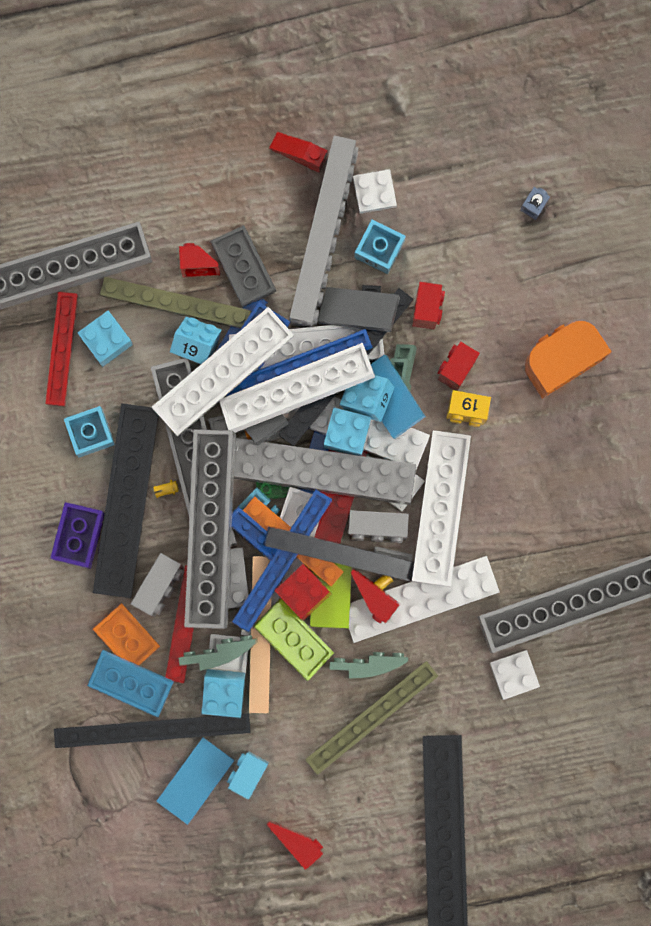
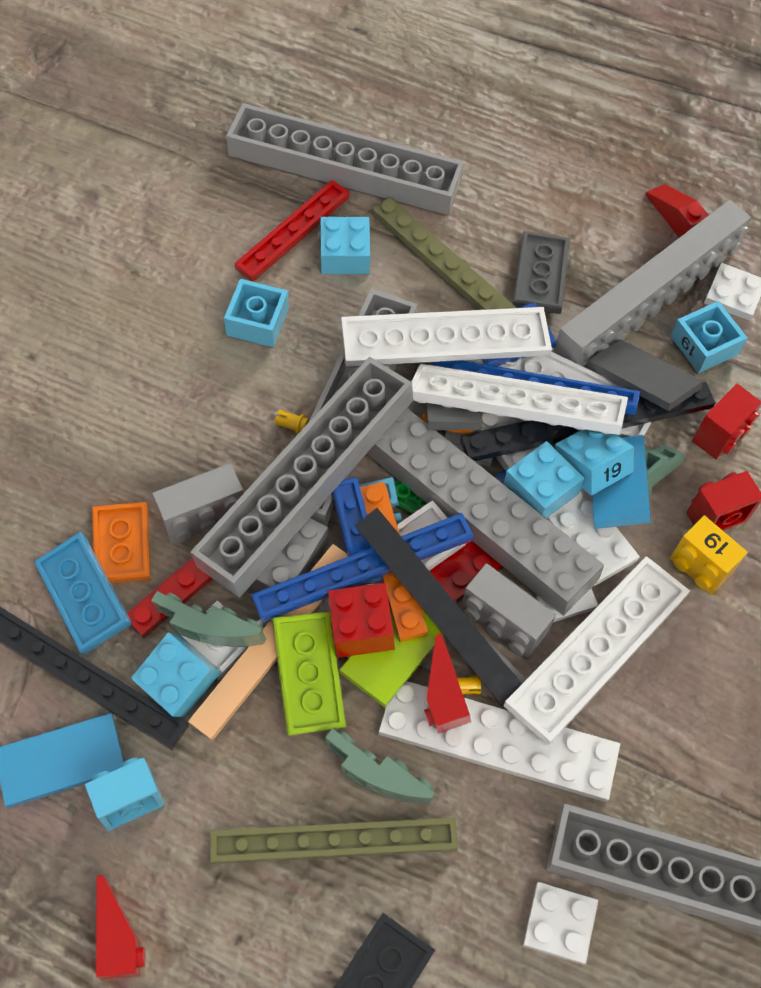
camera: 35 degrees right, 20 degrees down
dark purple brick [50,502,105,569] -> none
black plate [93,403,159,599] -> none
medium azure brick [170,317,221,364] -> none
red slope [179,243,220,278] -> none

